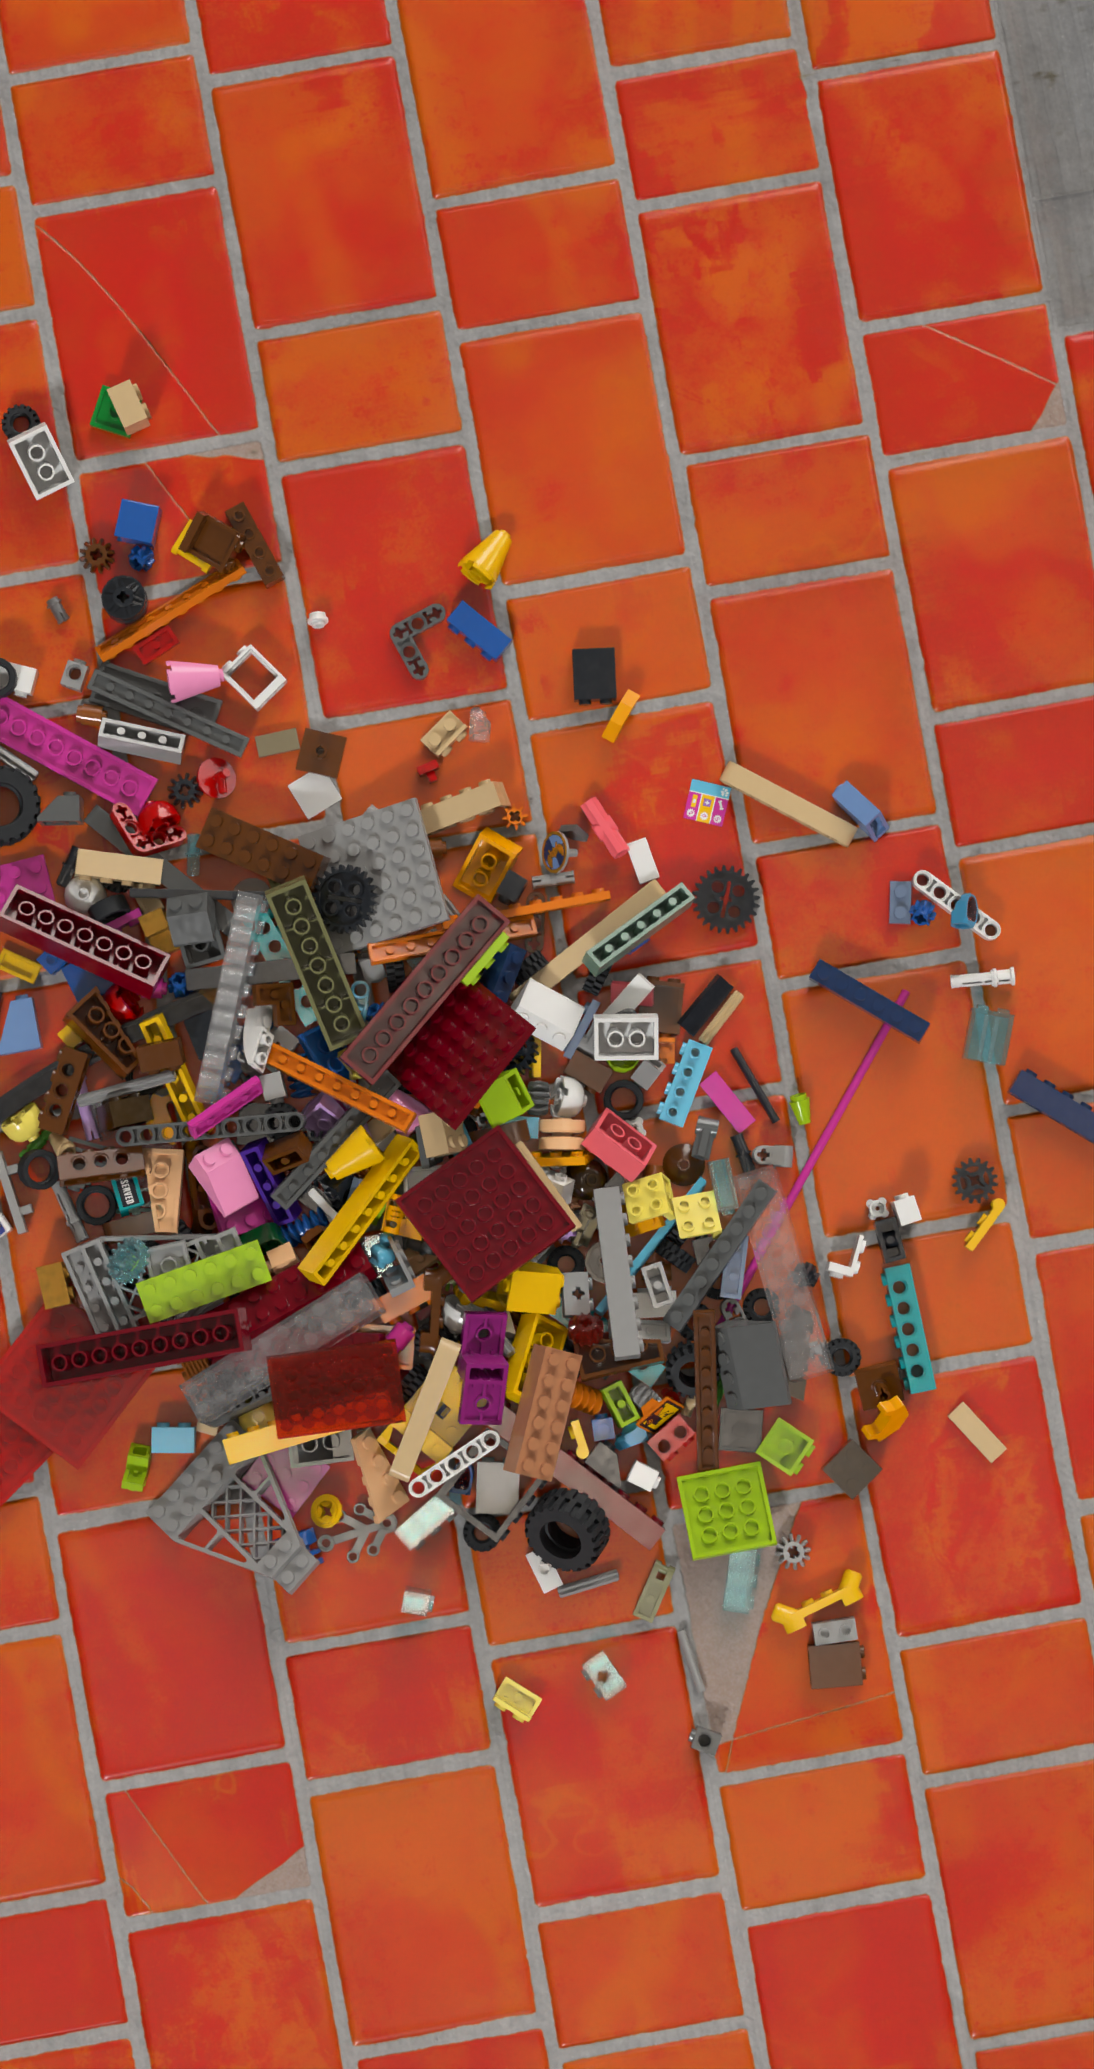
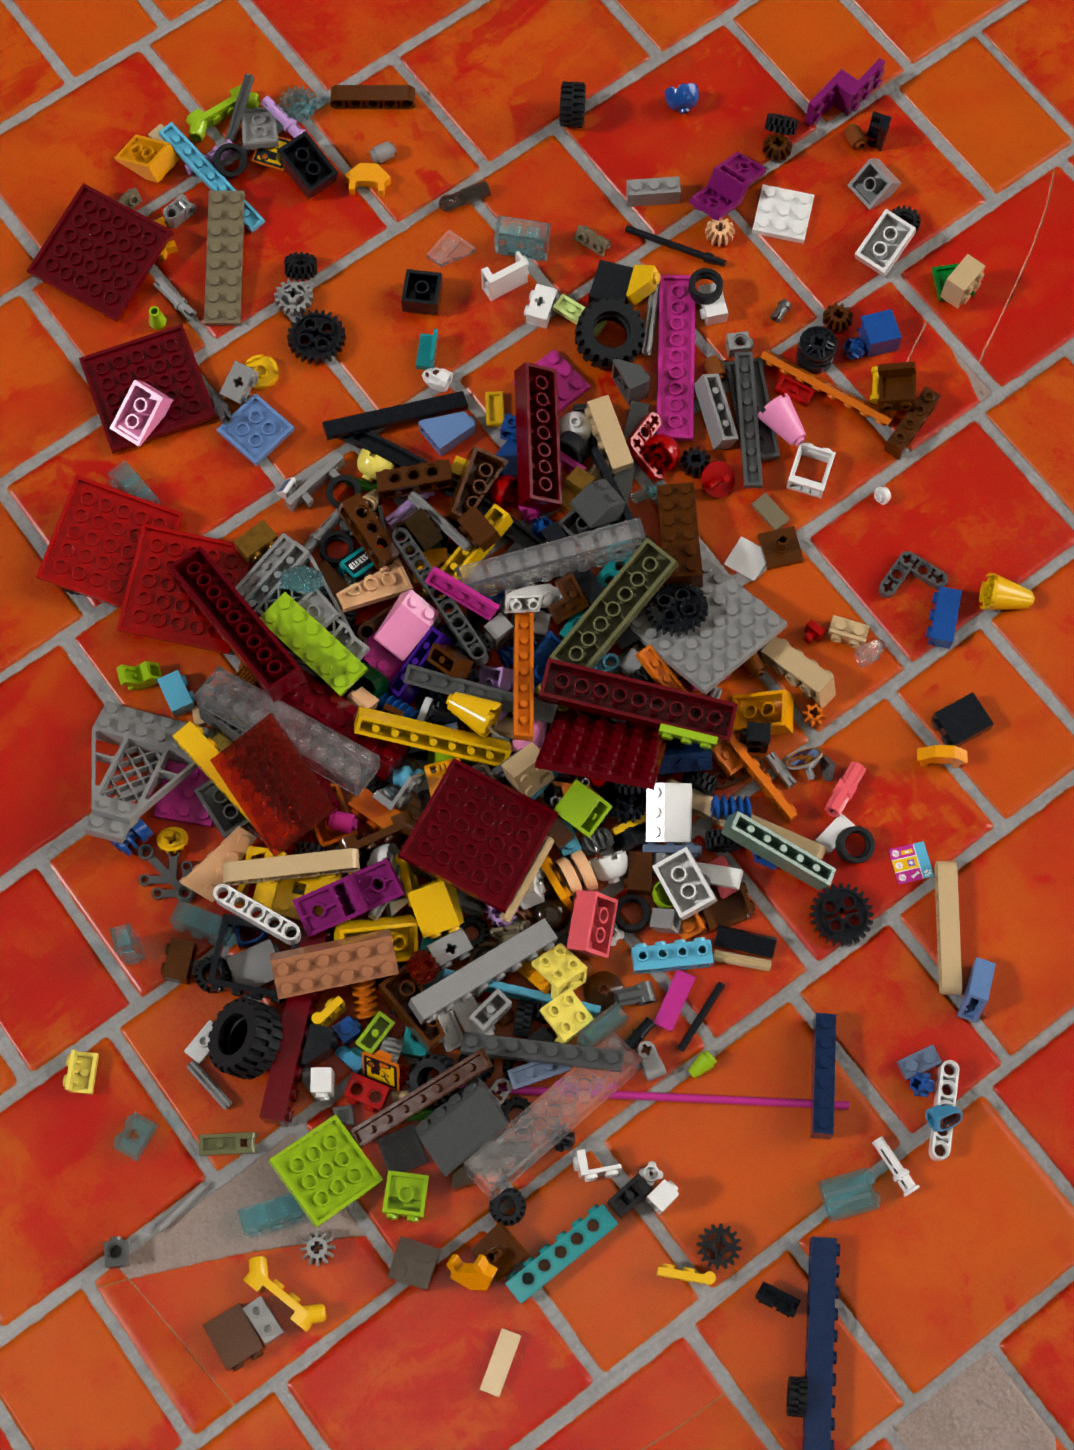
camera: 65 degrees right, 15 degrees down
none -> reddish brown brick [161,938,198,985]
none -> dark grey tile [332,1105,355,1126]
none -> black slope [613,824,647,855]
none -> blue piece [710,795,752,820]
none -> black hinge [755,1281,801,1318]
none -> black tyre [835,826,875,864]

